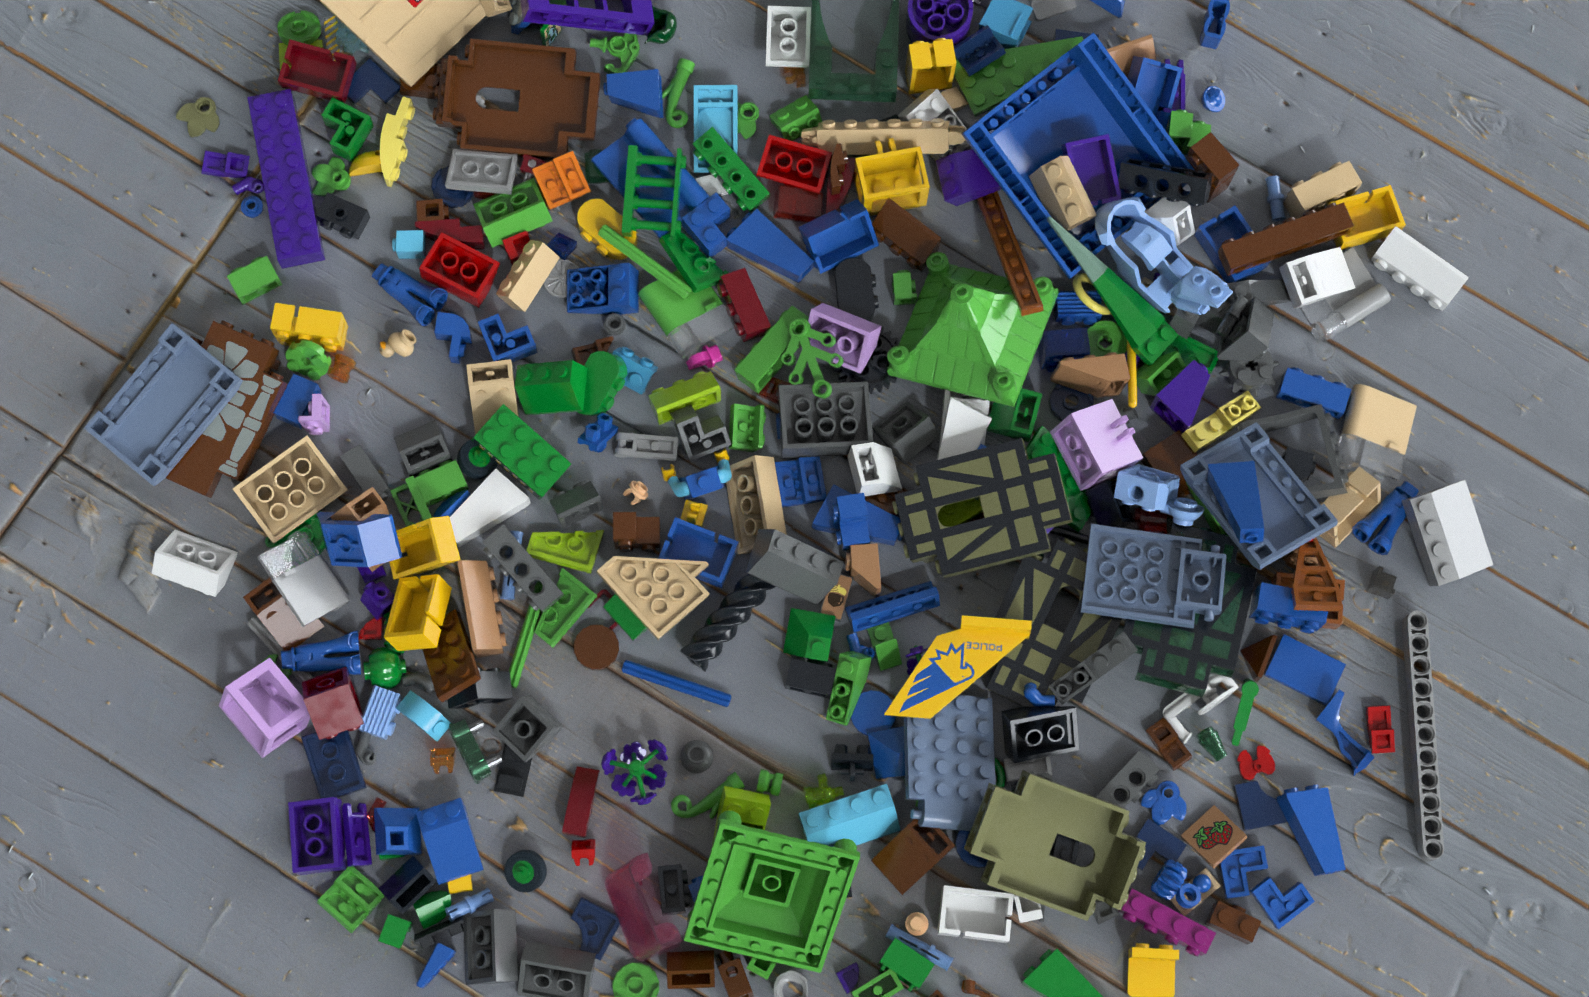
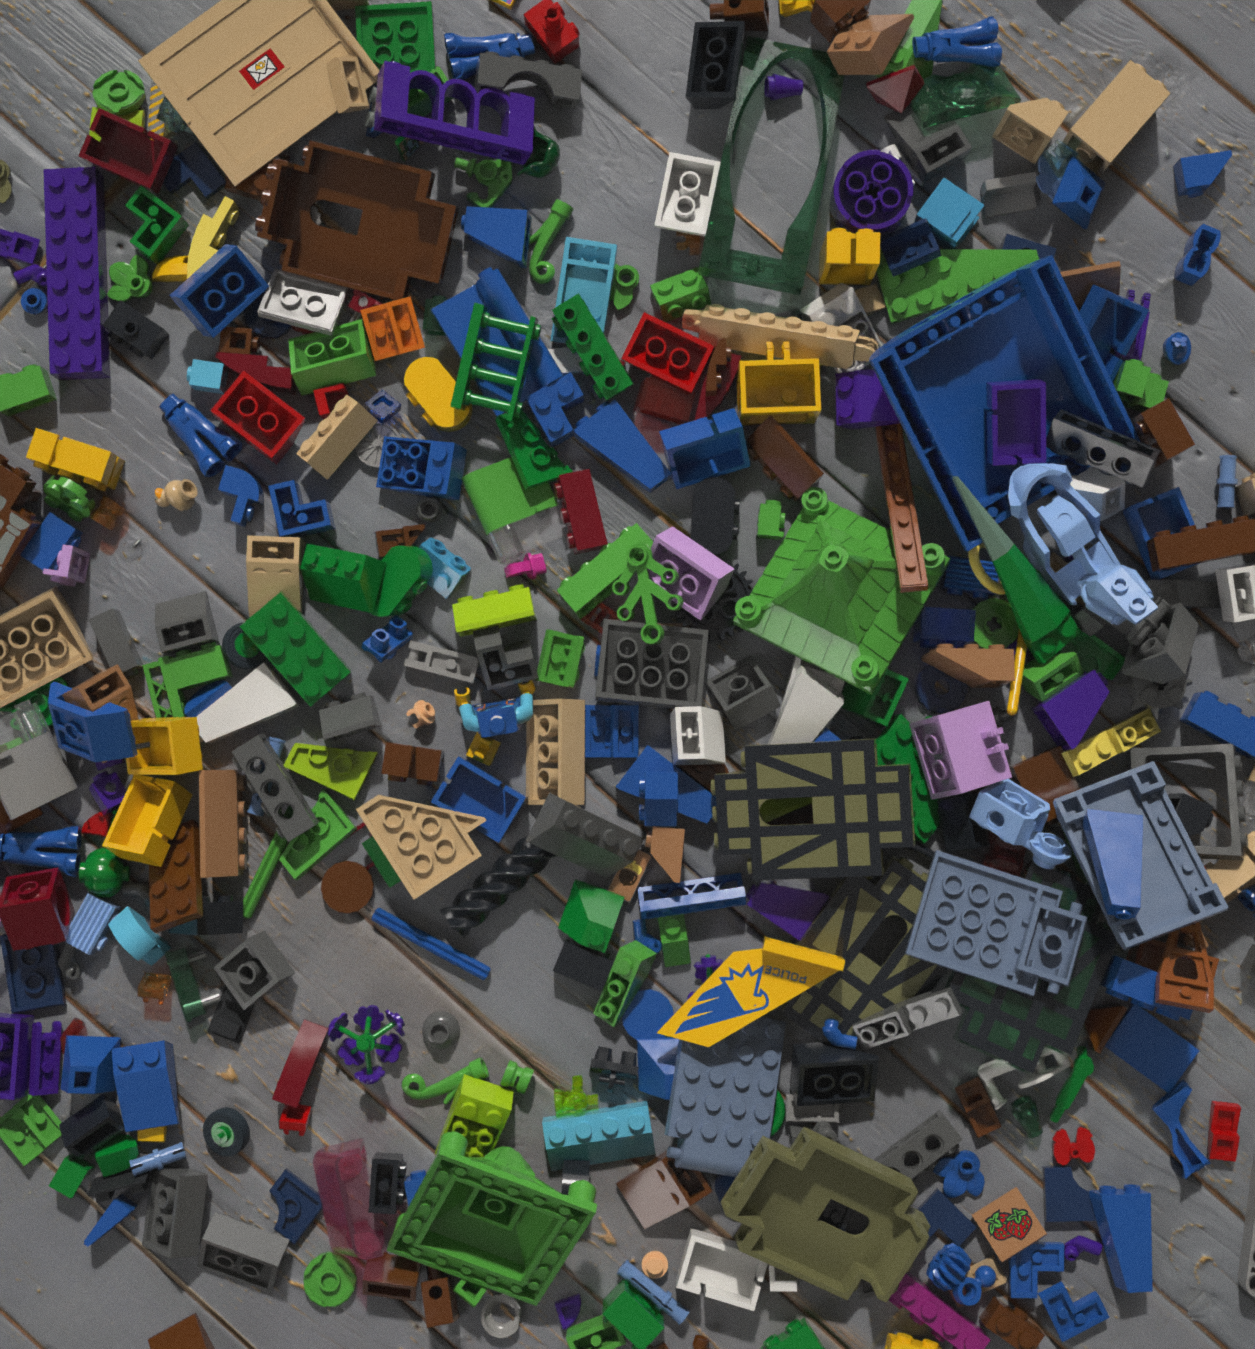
camera: 15 degrees right, 10 degrees up
bright green axle [598,224,692,298] -> none
tan slope [1029,156,1097,231] -> none
none -> blue brick [169,244,269,338]
none -> dark purple slope [746,882,829,941]
none -> dark purple arm [1064,1236,1102,1261]

